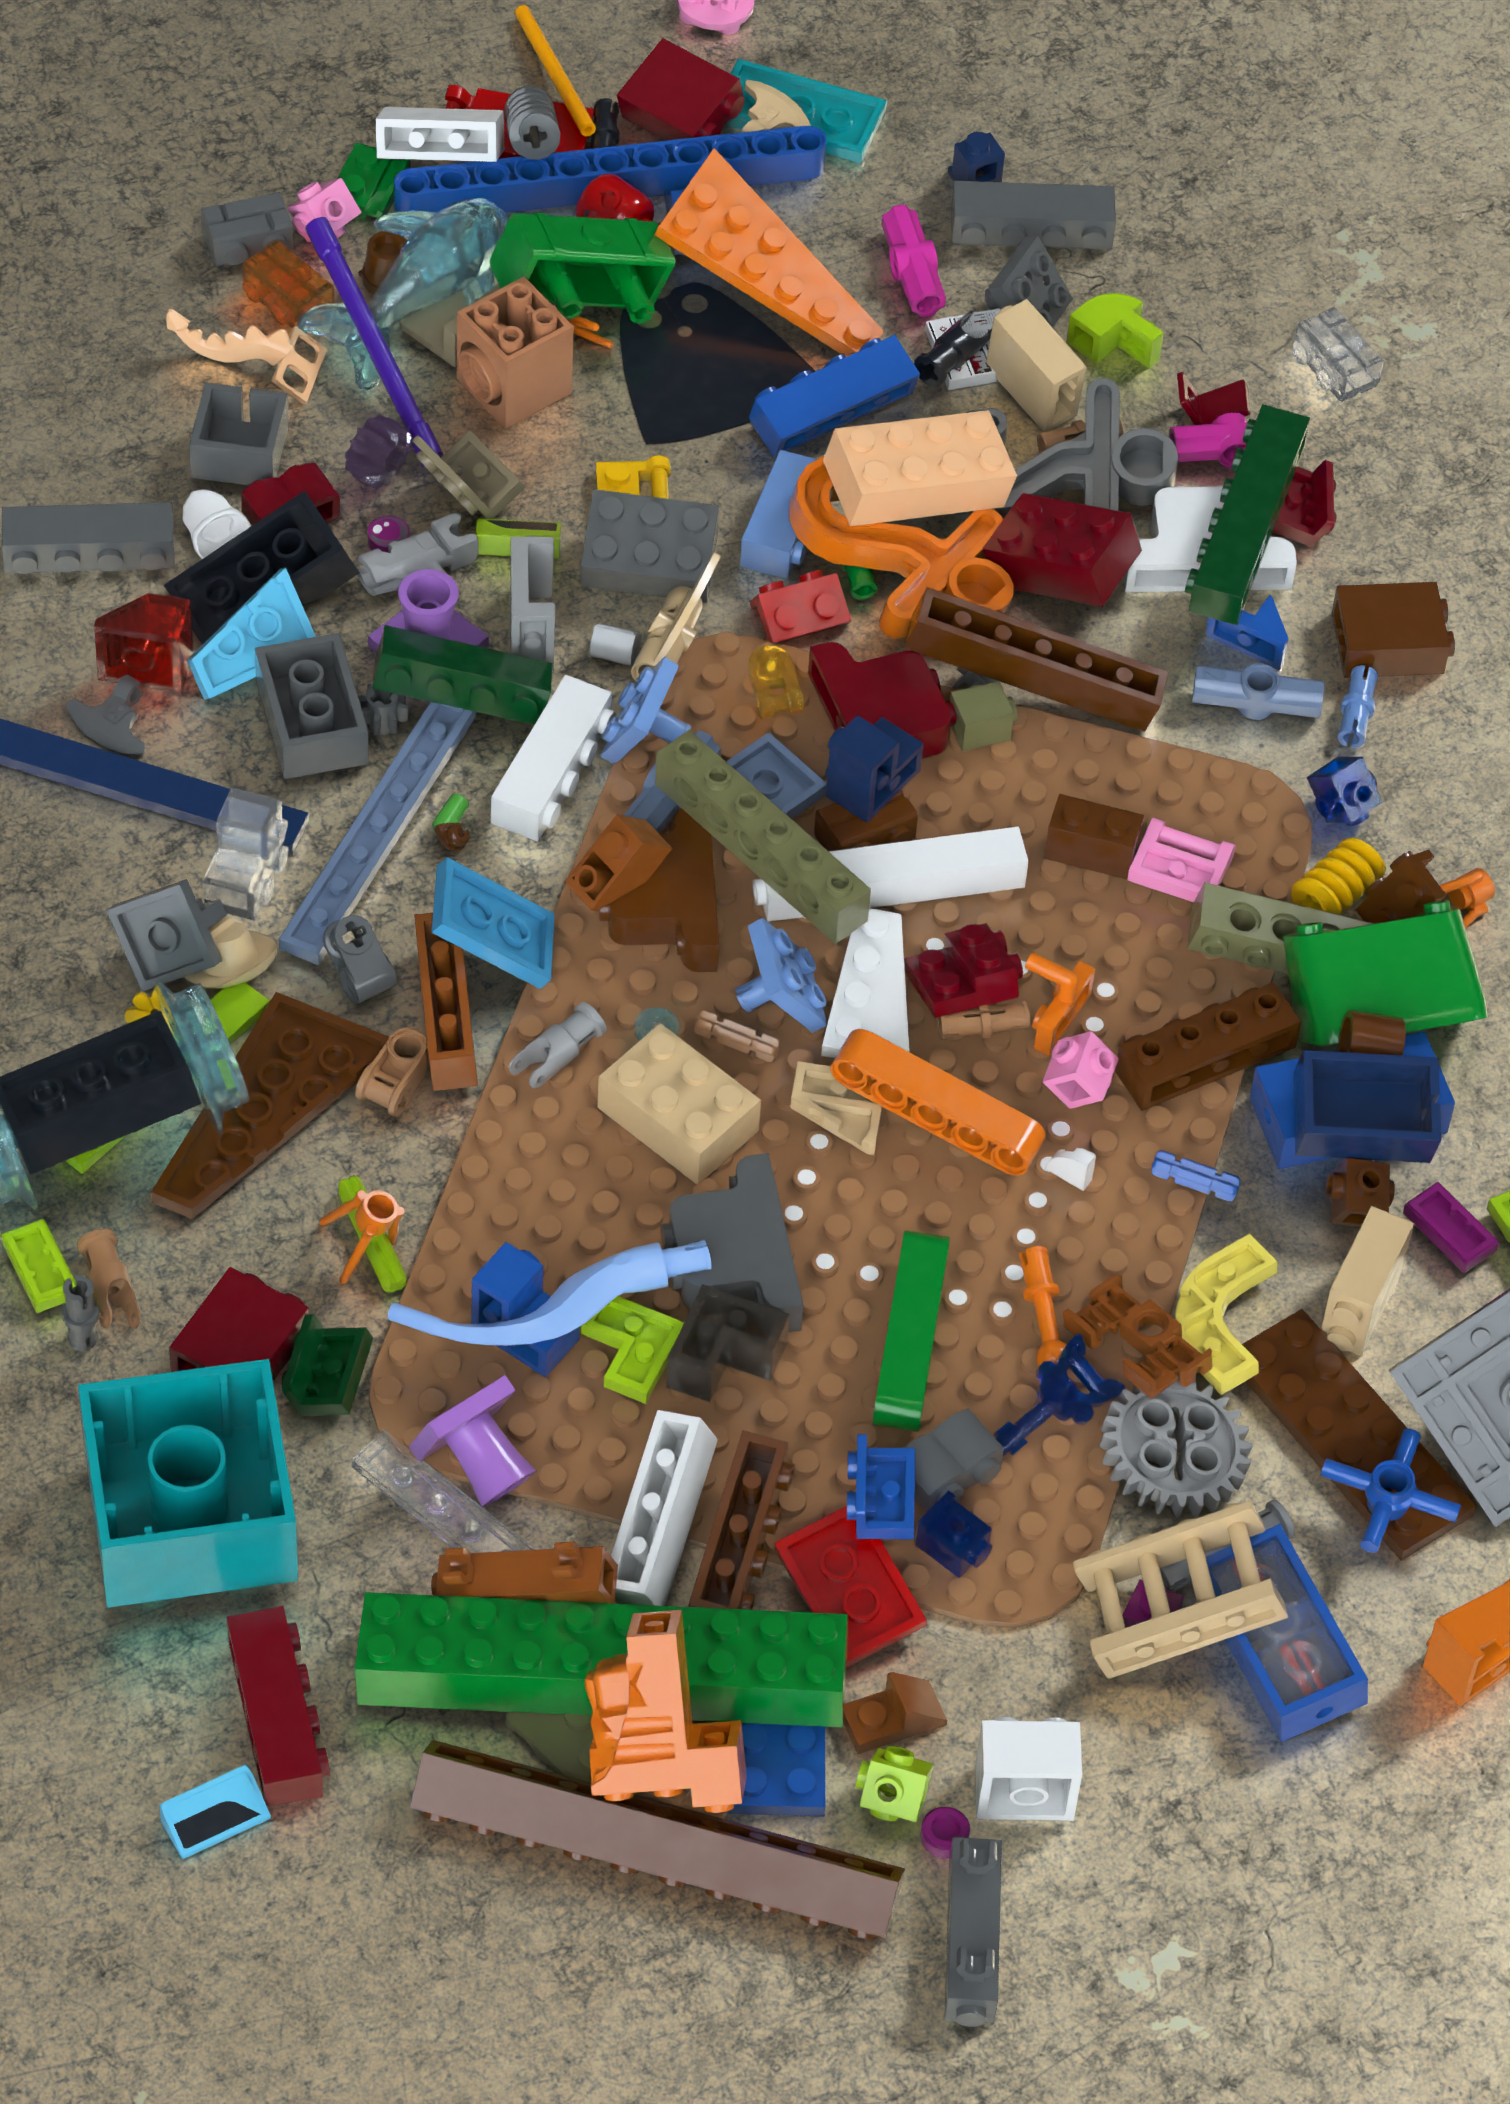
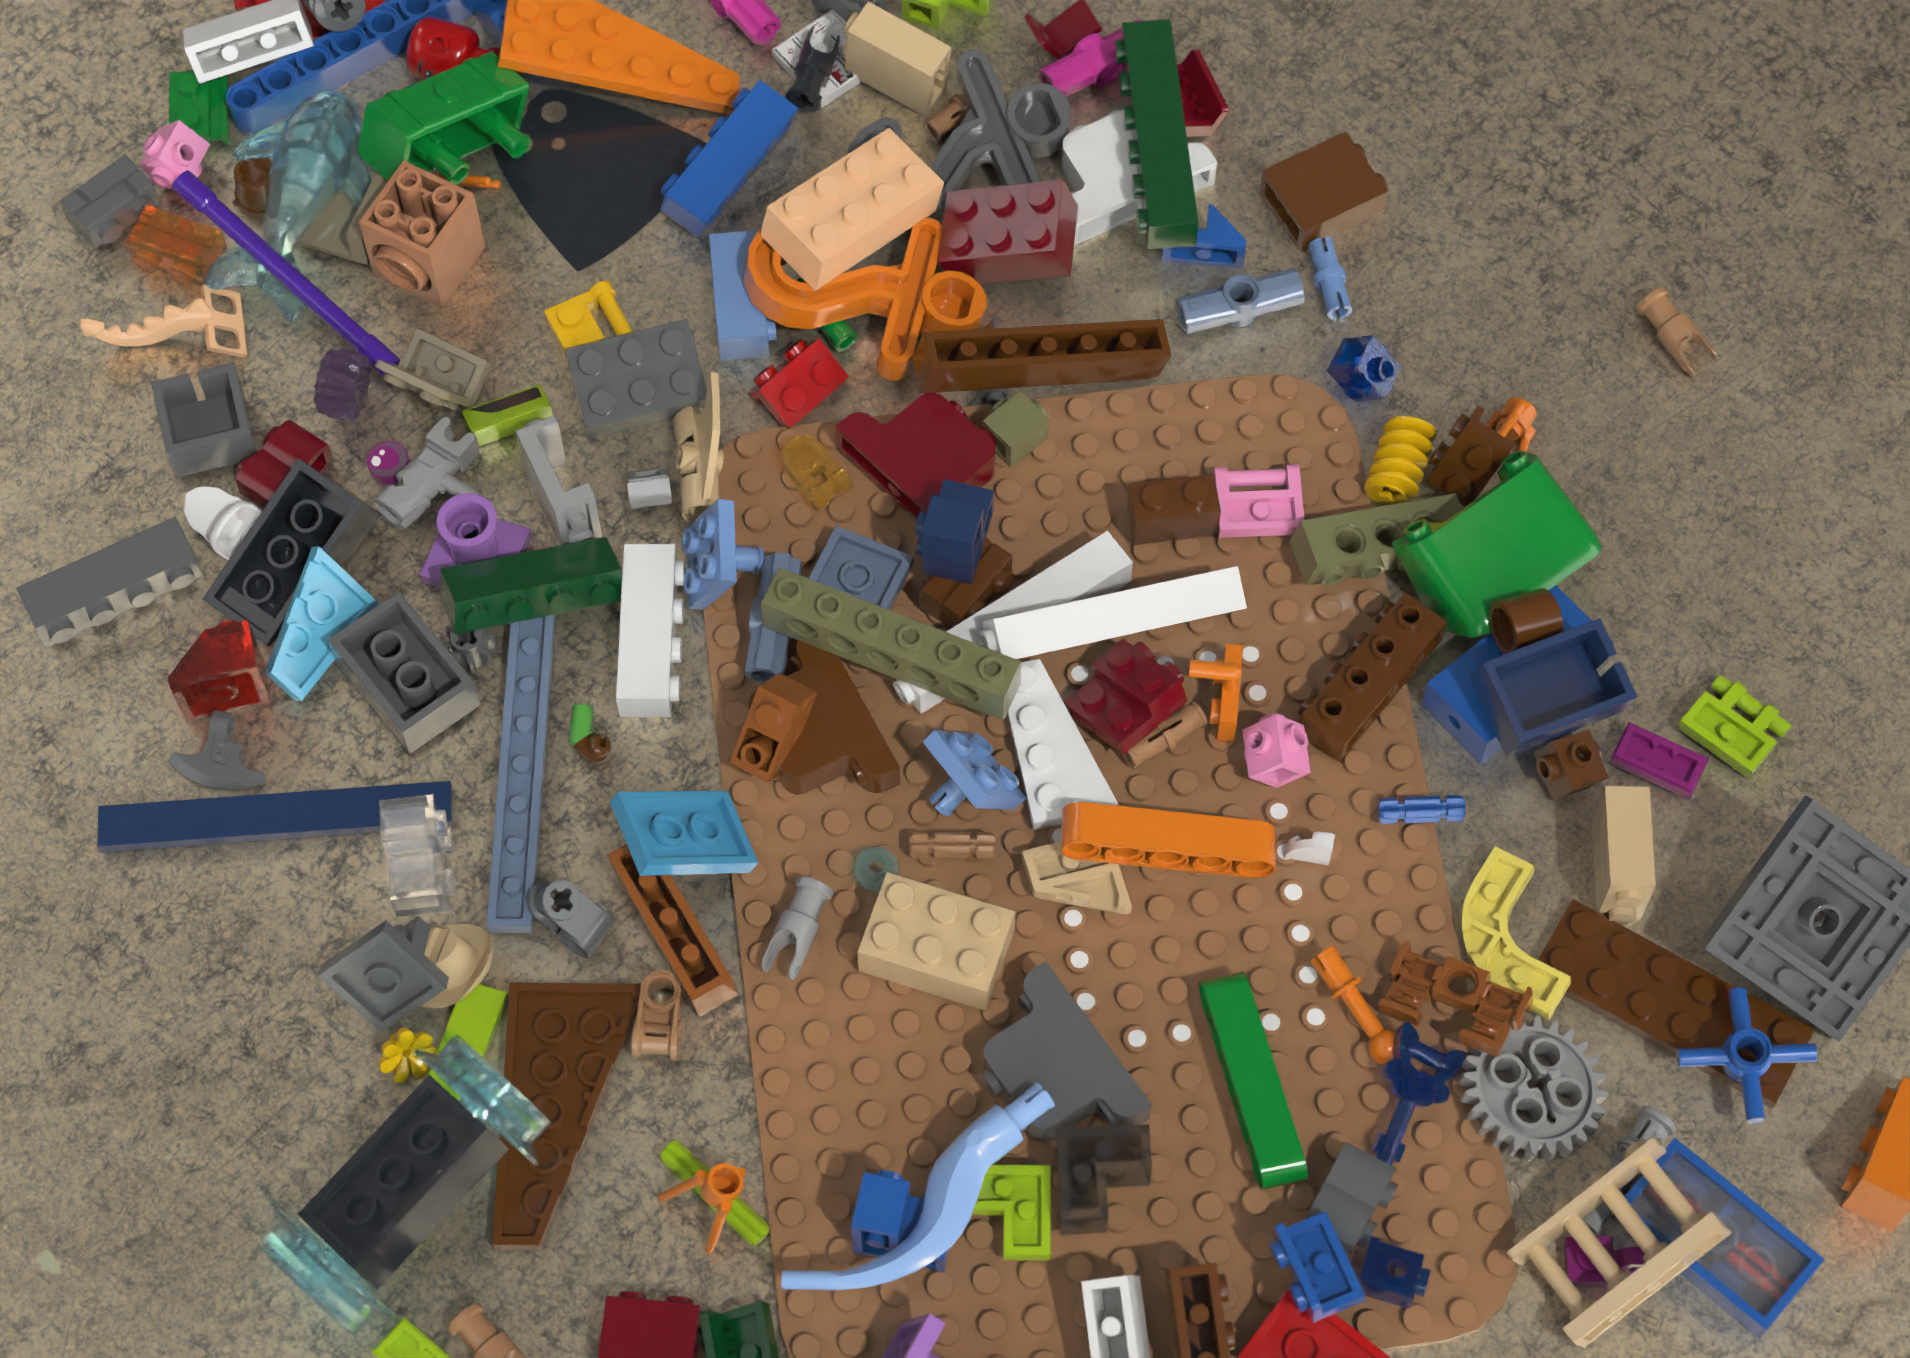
camera: 20 degrees left, 10 degrees up
none -> white brick [980,566,1247,659]

